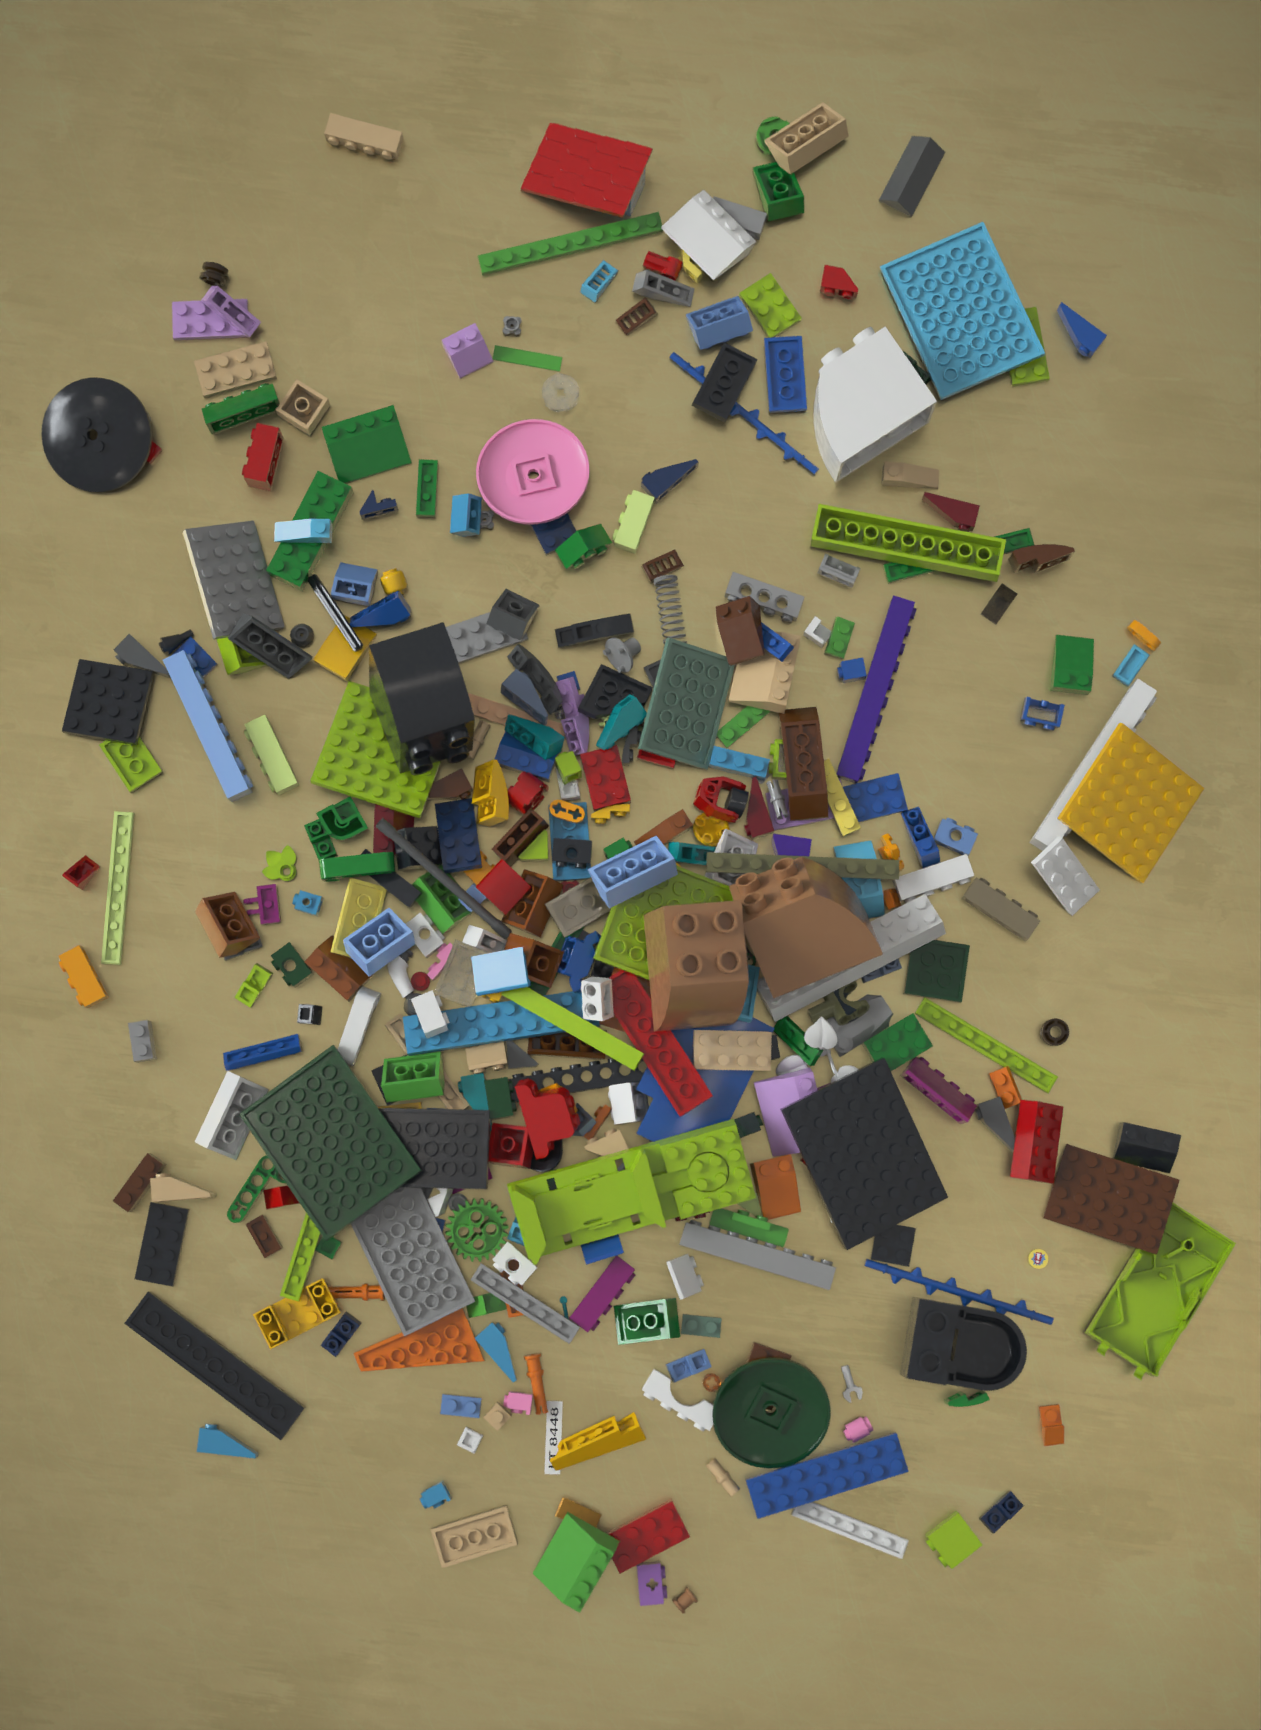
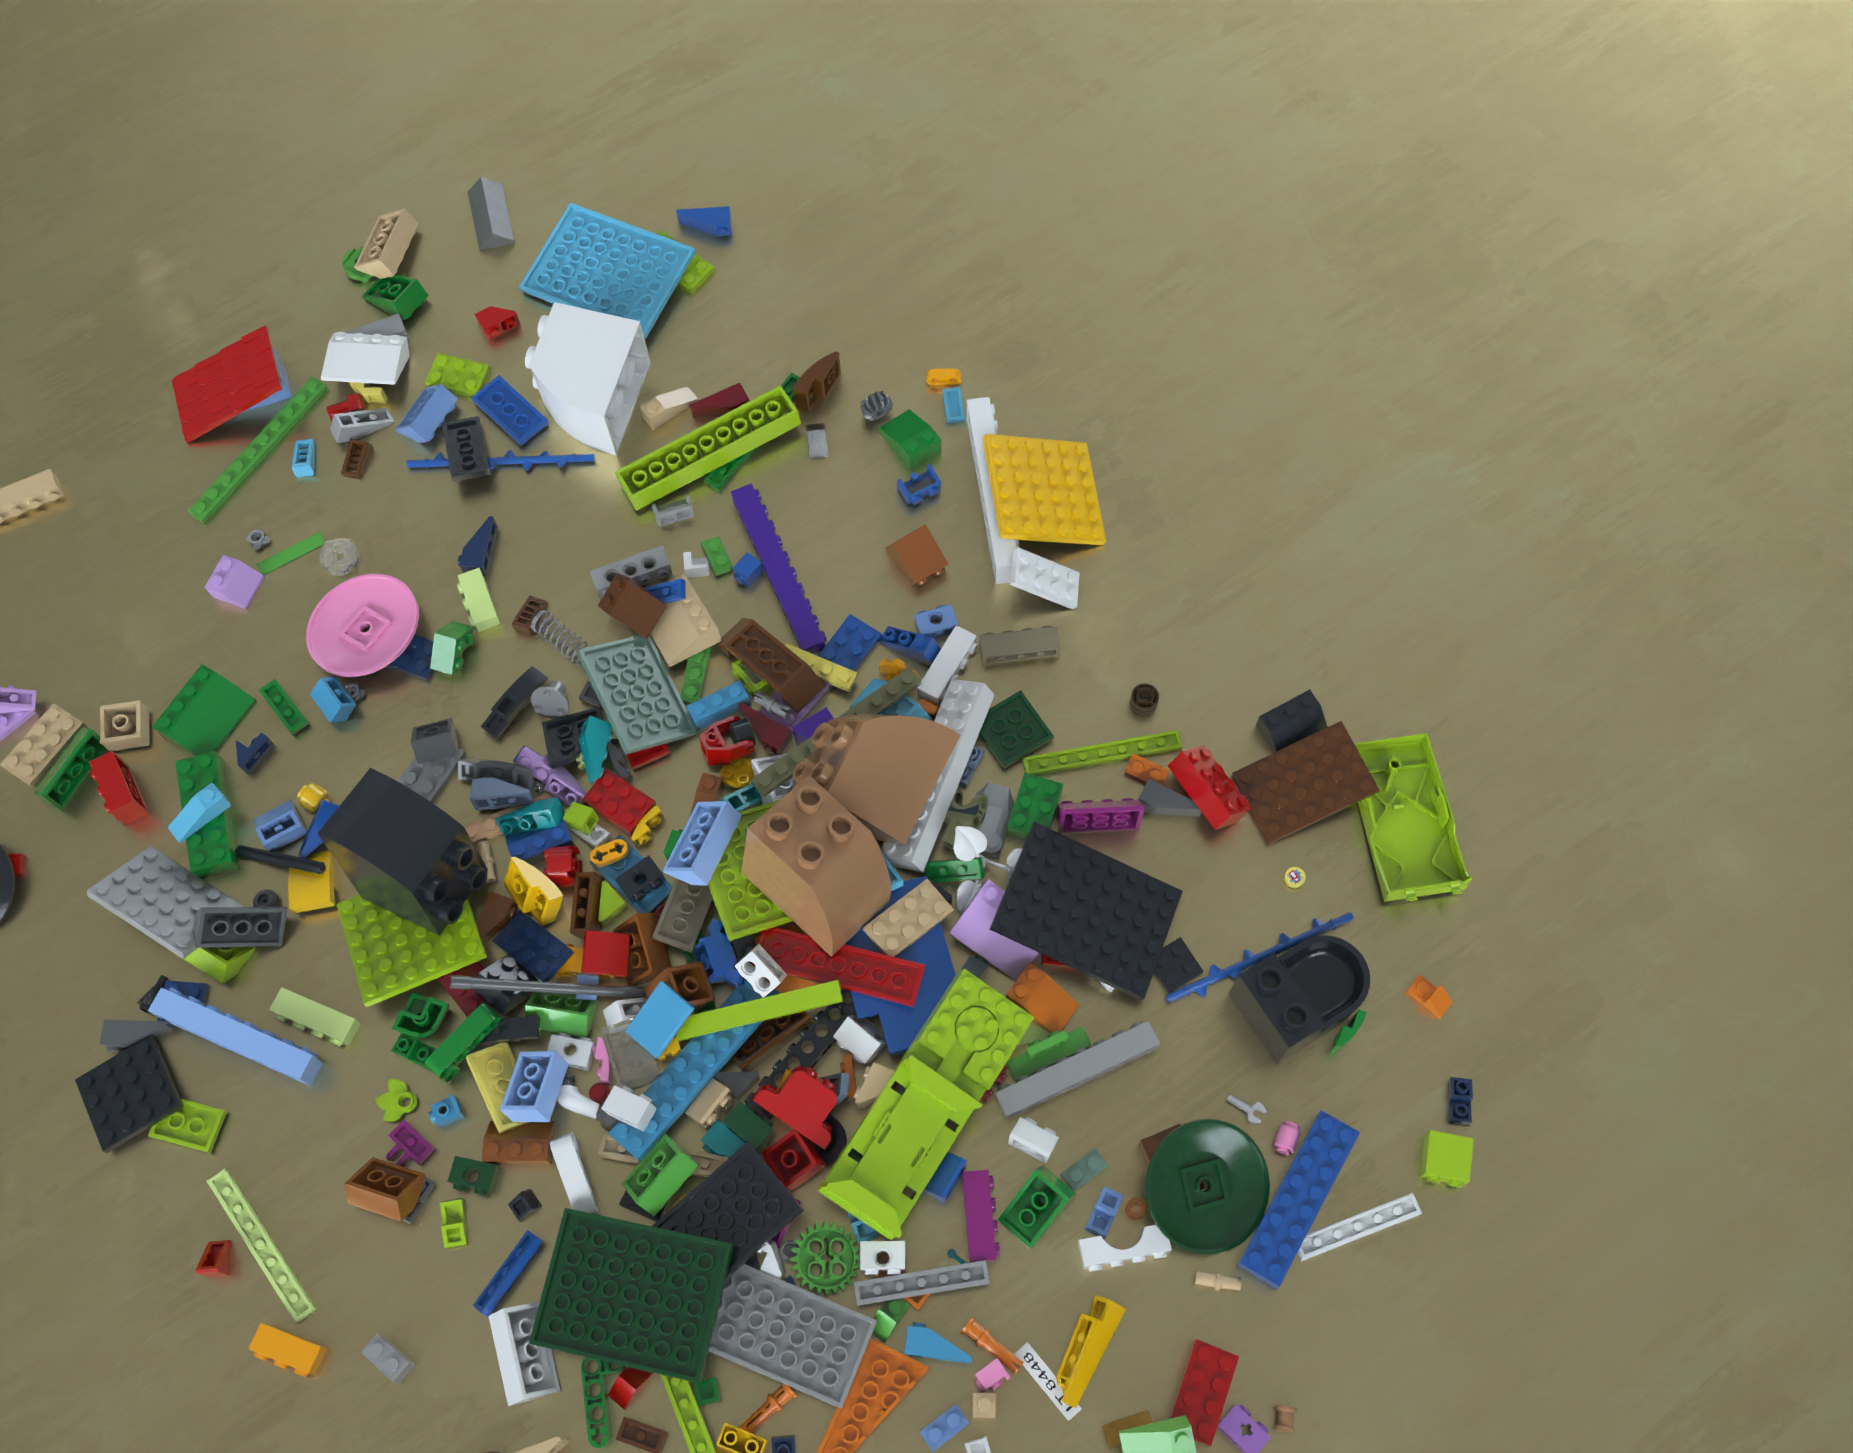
camera: 40 degrees left, 15 degrees down
none -> dark grey gear [860,391,893,421]
none -> dark orange slope [885,524,948,586]

